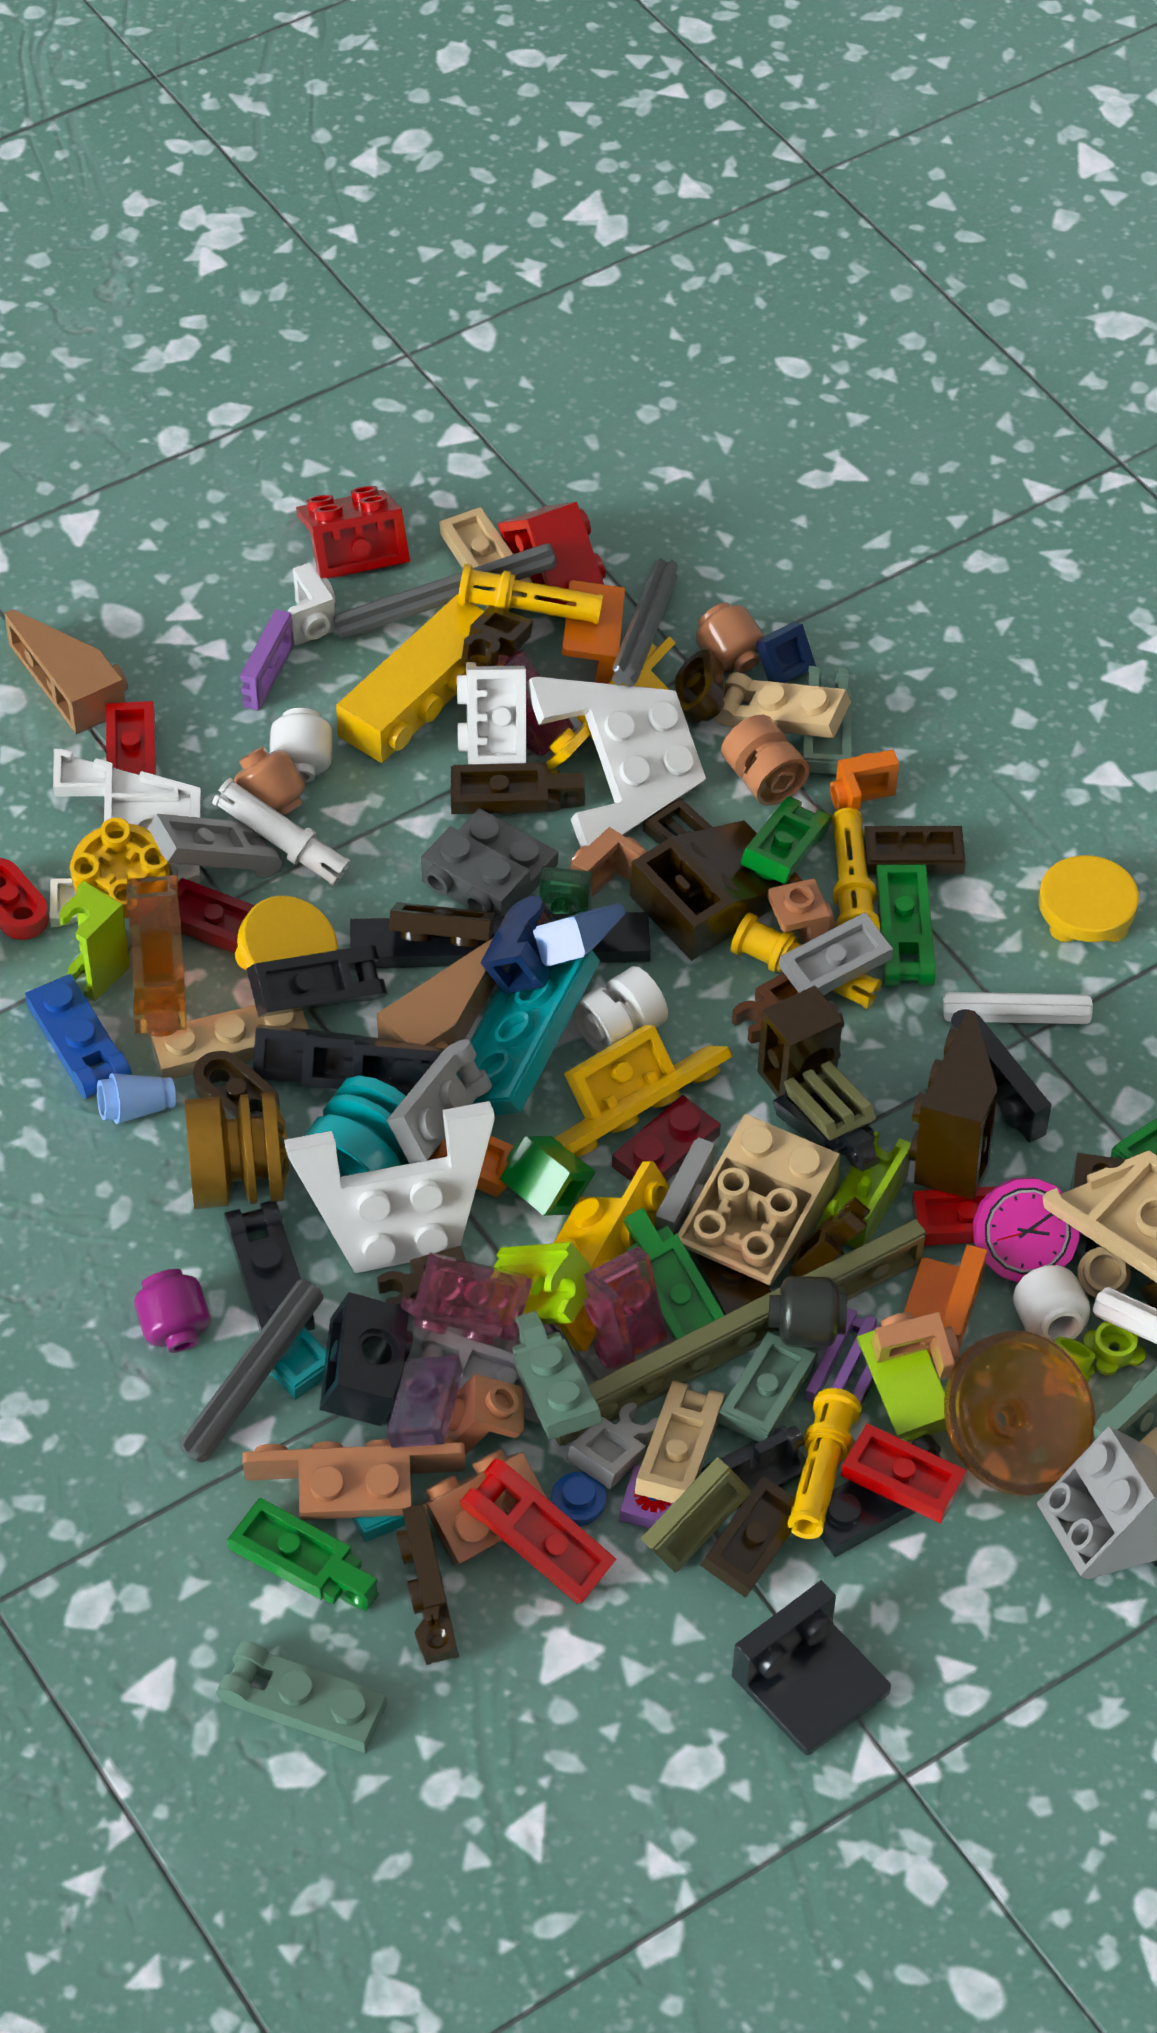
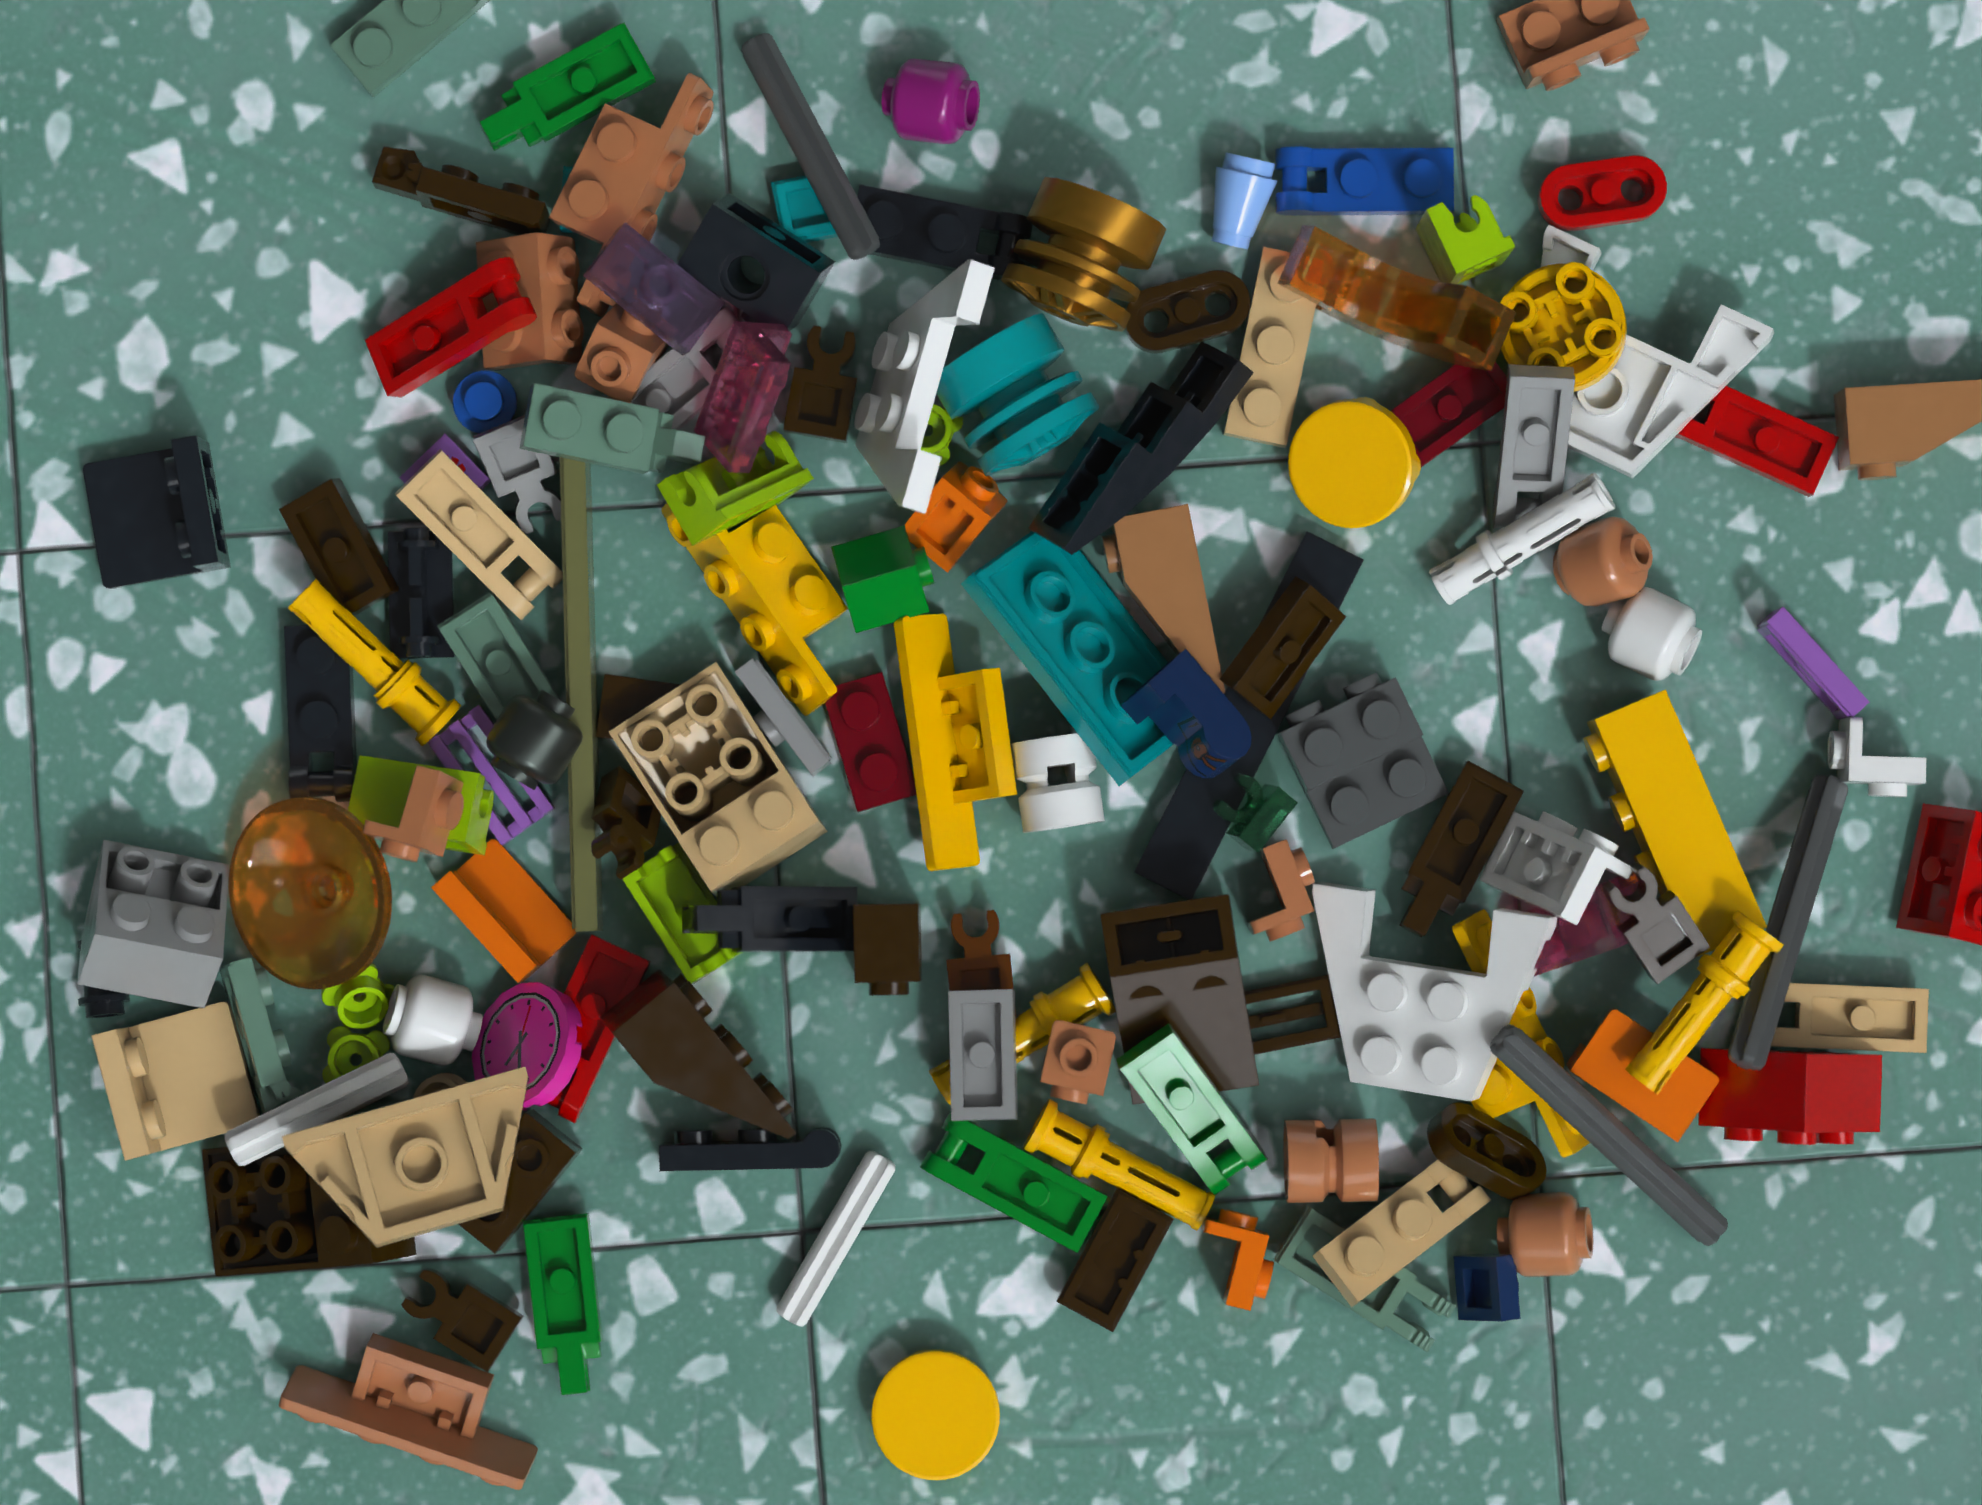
camera: 125 degrees right, 35 degrees up
black plate [246,945,388,1018] -> none
light grey plate [387,1039,492,1164] -> none
slope [533,903,626,966] -> none
clear pink bracket [583,1246,667,1370] -> none
green hinge [623,1207,725,1341] -> none
olive tile [640,1457,752,1573] -> none
olive tile [784,1061,876,1140] -> none
red plate [841,1423,967,1524] -> none

